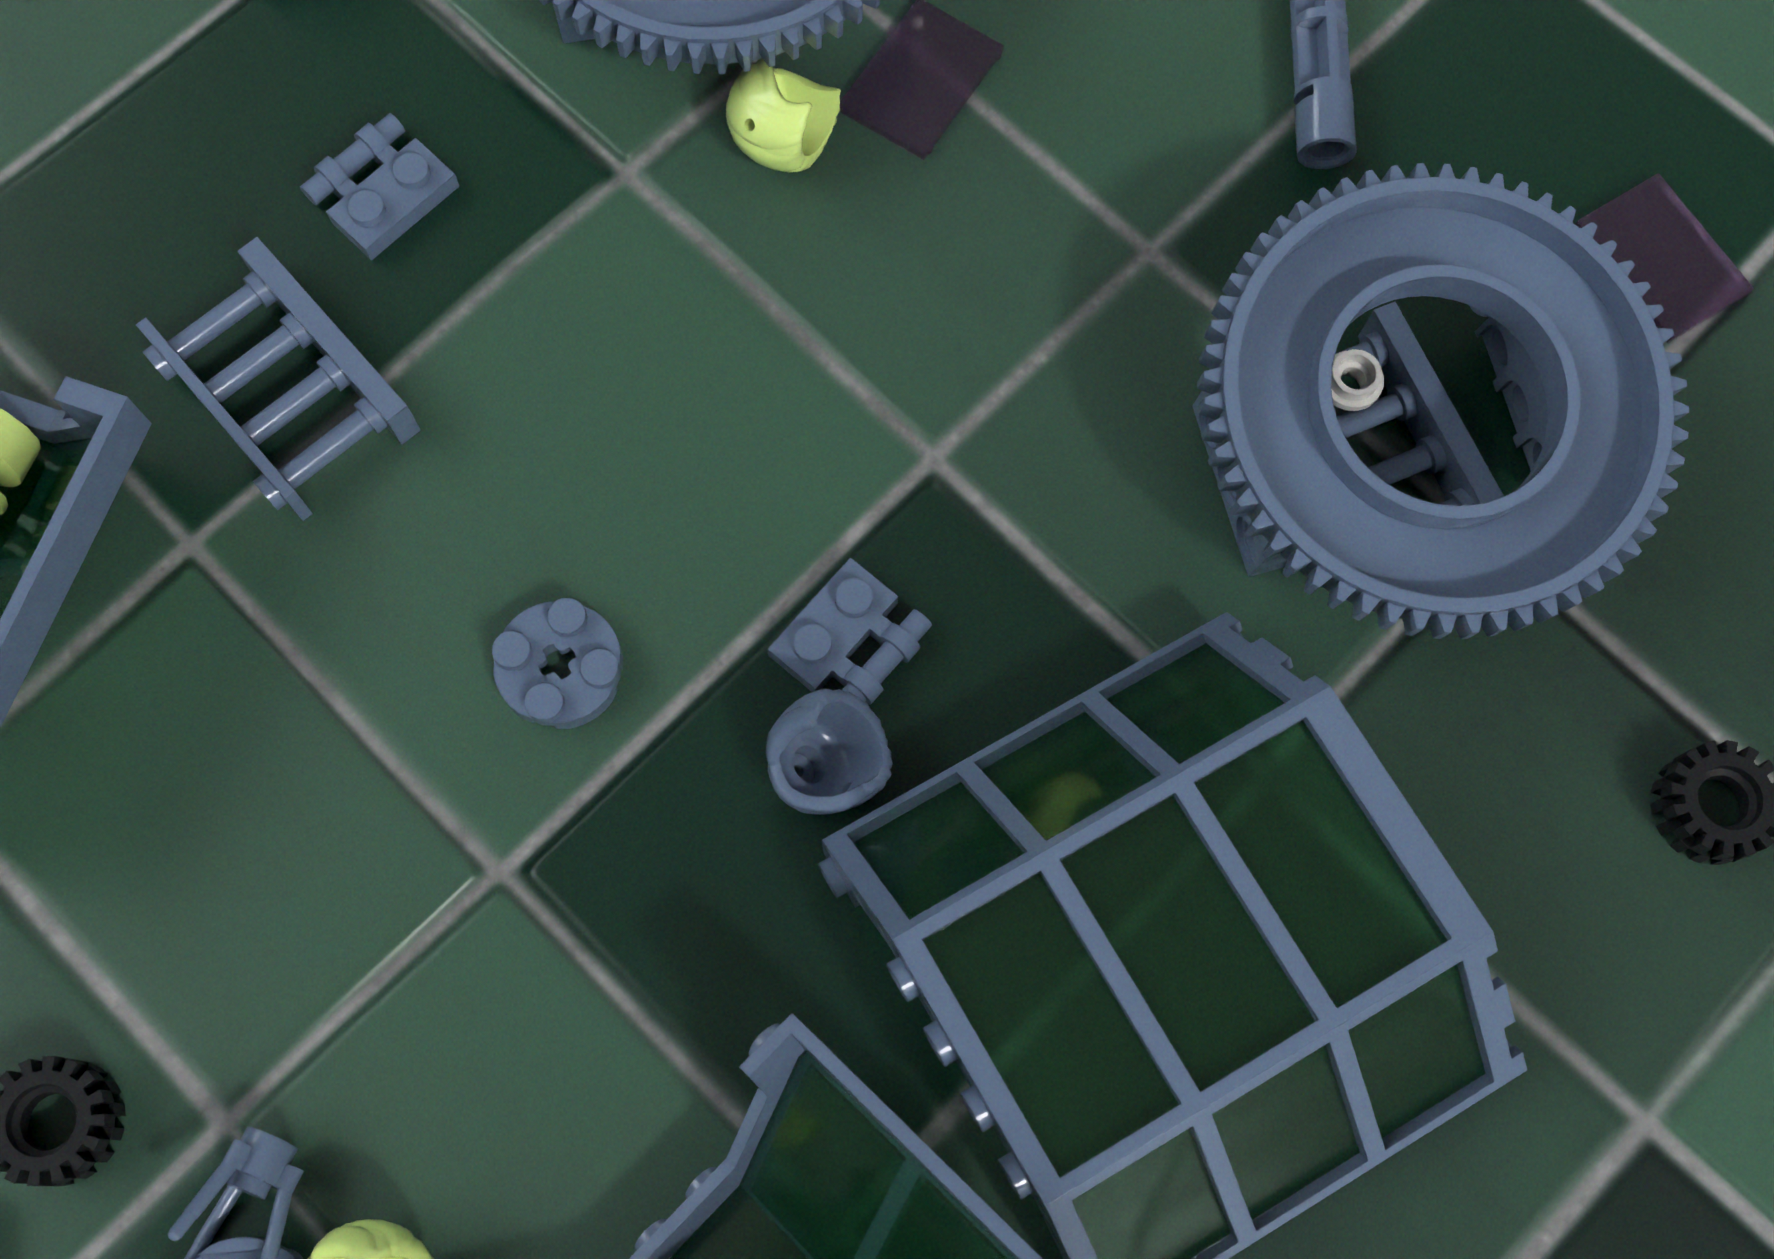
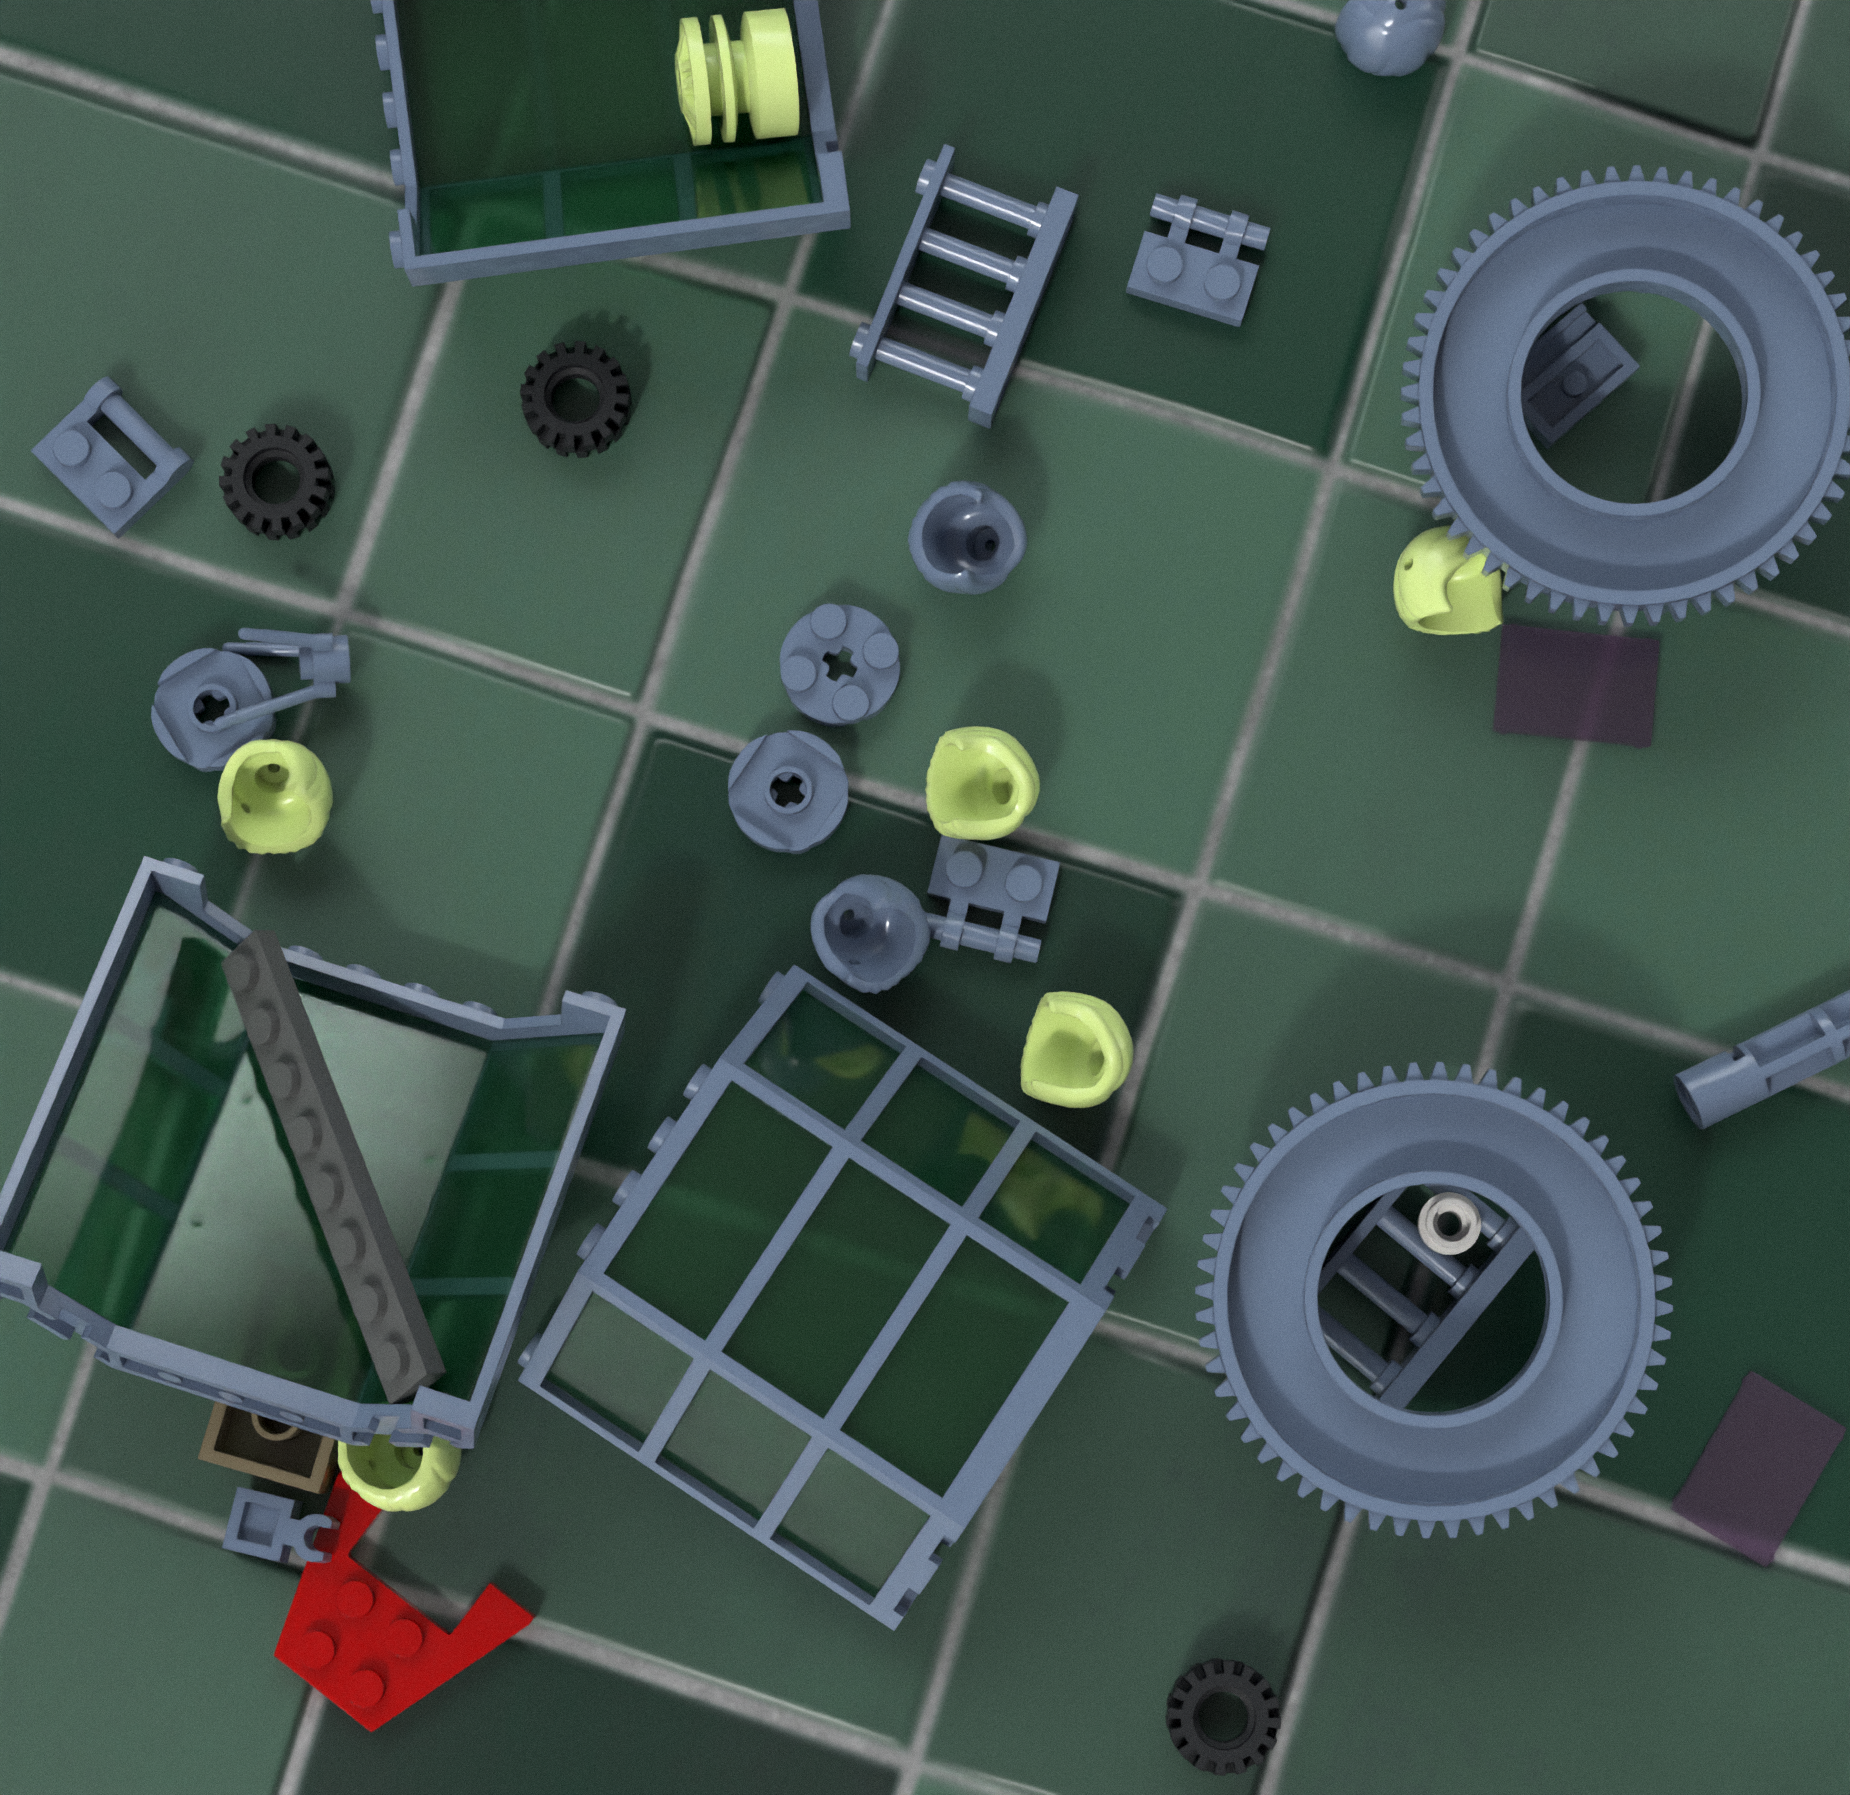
camera: 65 degrees right, 10 degrees up
none -> black tyre [520,341,632,458]
none -> sand blue plate [728,730,849,854]
none -> sand blue piece [908,480,1027,595]
none -> yellowish green piece [925,726,1040,840]
none -> yellowish green piece [1020,991,1133,1108]

